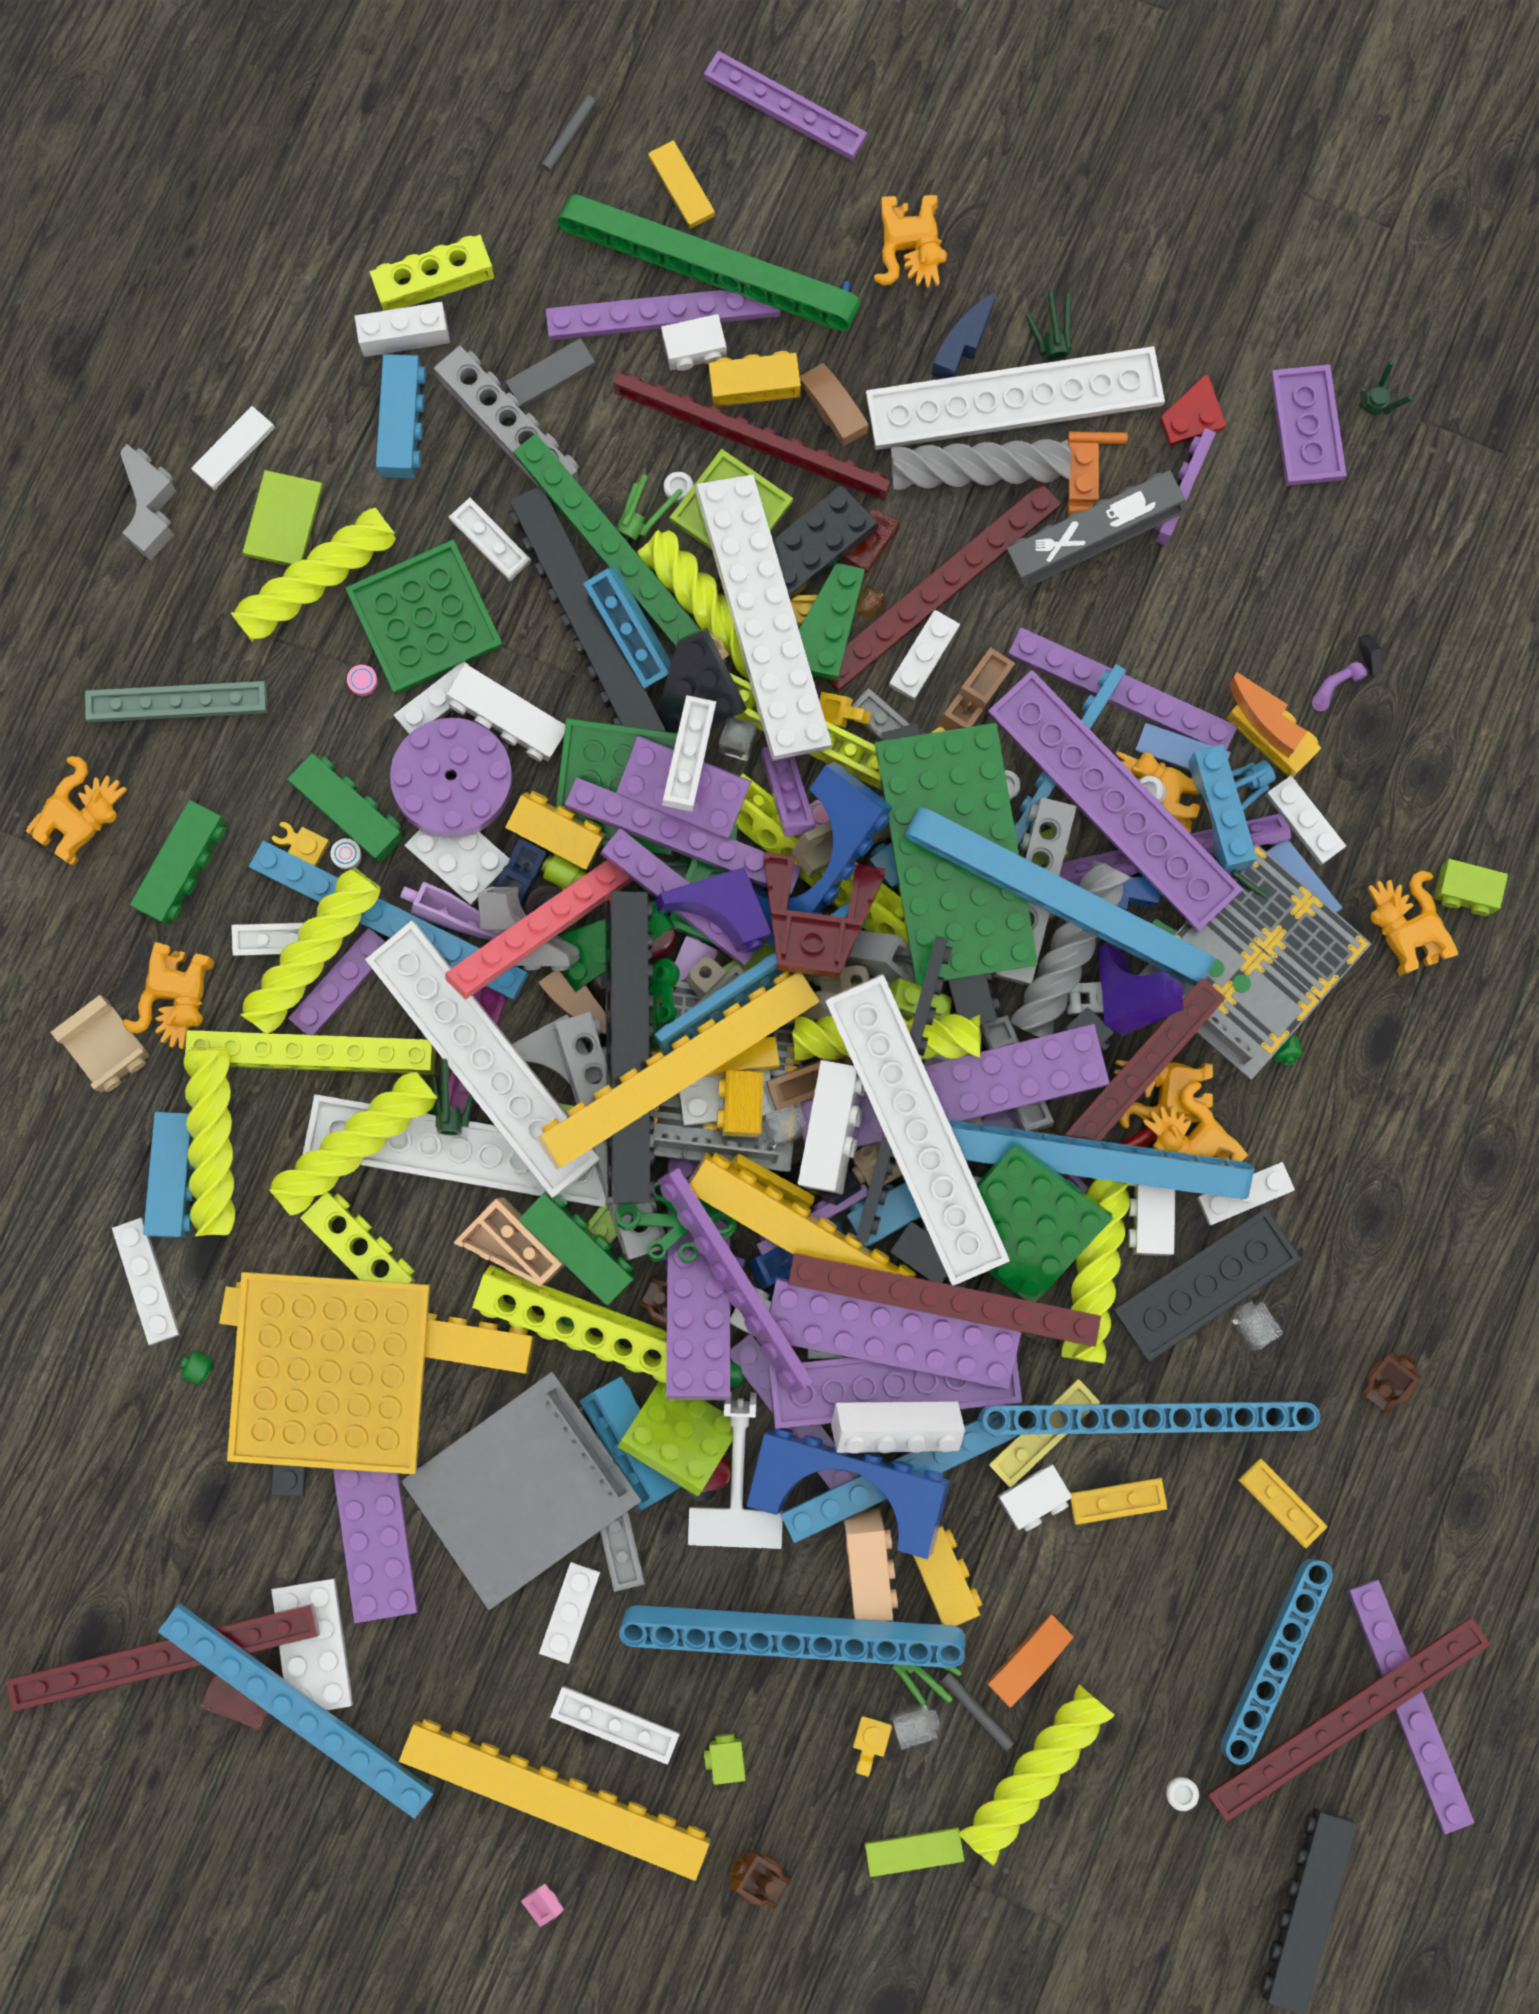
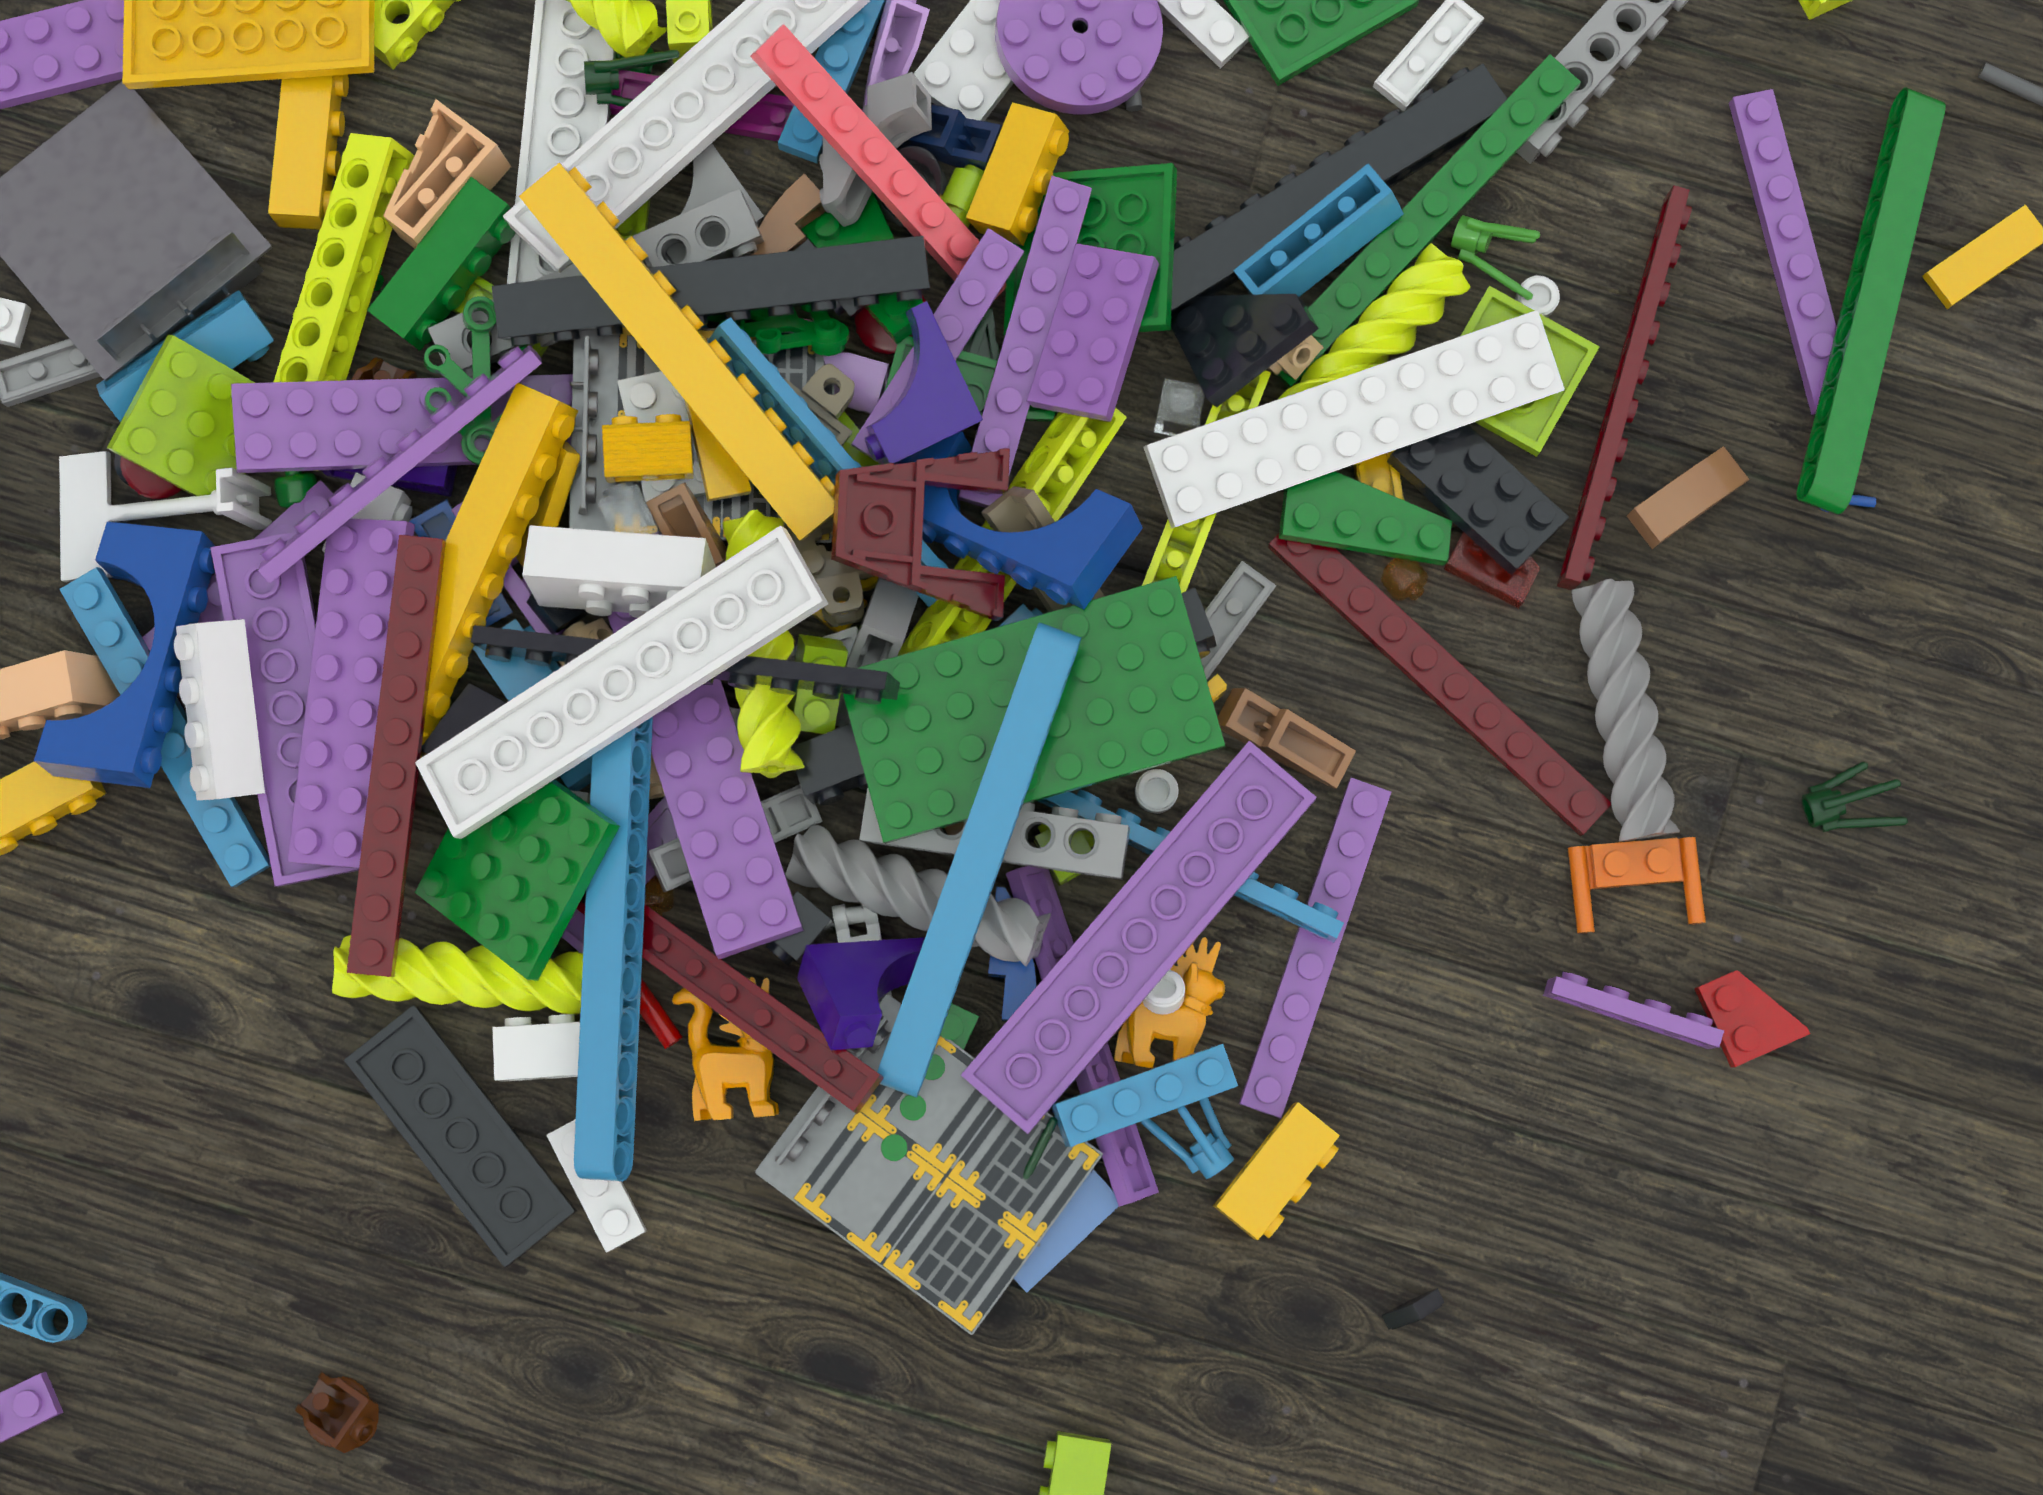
camera: 80 degrees right, 0 degrees up
white brick [446,664,565,762] -> none
dark grey tile [505,338,596,409] -> none
white brick [661,314,727,371] -> none
white plate [662,695,716,812] -> none
yellow brick [709,351,801,407] -> none
medium lavender plate [761,747,815,836] -> none
yellow plate [819,692,872,728] -> none
white plate [866,346,1165,450] -> none
light orange animal [874,195,947,288] -> none
white plate [889,610,960,701] -> none
dark blue slope [931,294,995,379] -> none
dark azure beam [978,1401,1320,1435] -> none
light yellow plate [988,1379,1100,1488] -> none
white brick [997,1464,1073,1532] -> none
dark grey brick [1007,470,1187,589] -> none
yellow tile [1070,1478,1167,1525] -> none
medium blue tile [1135,723,1231,772] -> none
light orange animal [1143,1082,1248,1161] -> none
orange slope [1229,672,1307,758] -> none
clear brick [1232,1301,1284,1351] -> none
yellow tile [1238,1458,1328,1549] -> none
white plate [1265,776,1346,866] -> none
medium lavender plate [1270,364,1347,486] -> none
green piece [1272,1034,1302,1066] -> none
medium lavender piece [1312,662,1367,711] -> none
dark green plant [1359,361,1413,415] -> none
light orange animal [1368,871,1458,976] -> none

